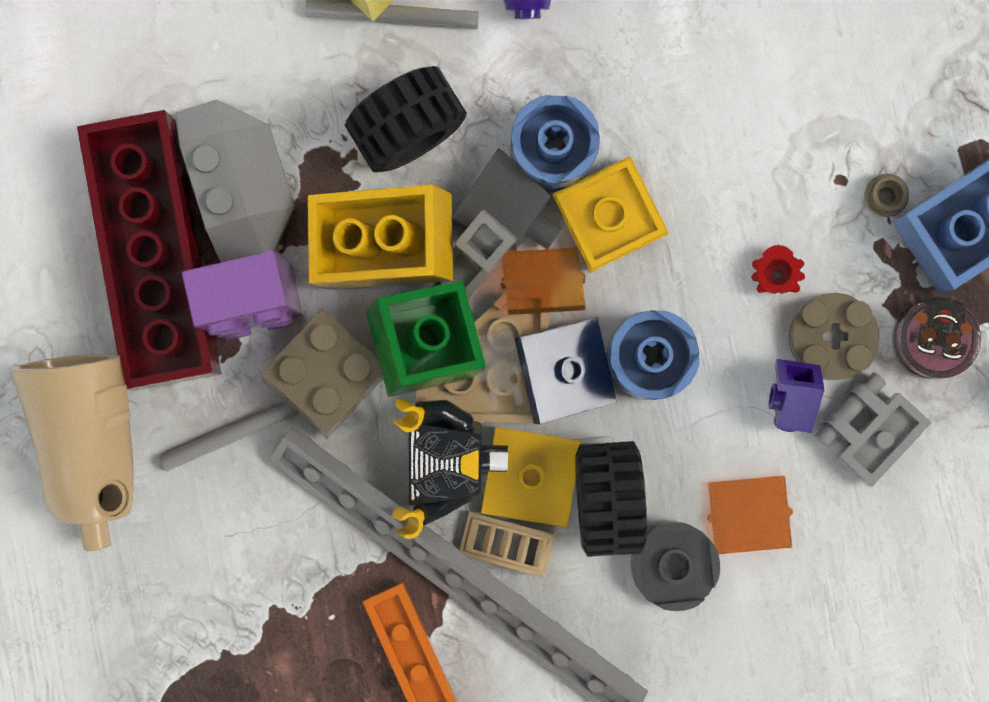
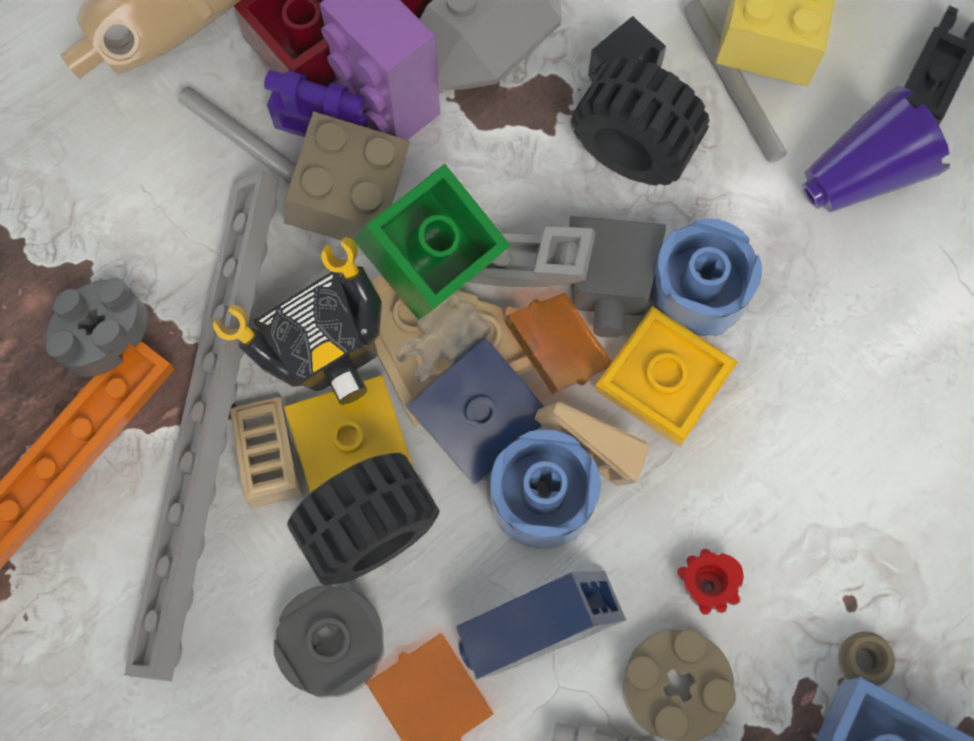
camera: 65 degrees right, 15 degrees down
yellow brick [308,184,453,290] -> none
dark purple brick [768,359,825,433] -> none
none -> dark grey plate [46,277,148,377]
none -> dark purple plate [264,70,368,137]
none -> dark blue slope [456,571,626,679]
none -> tan slope [535,402,650,486]
none -> black brick [588,16,667,82]

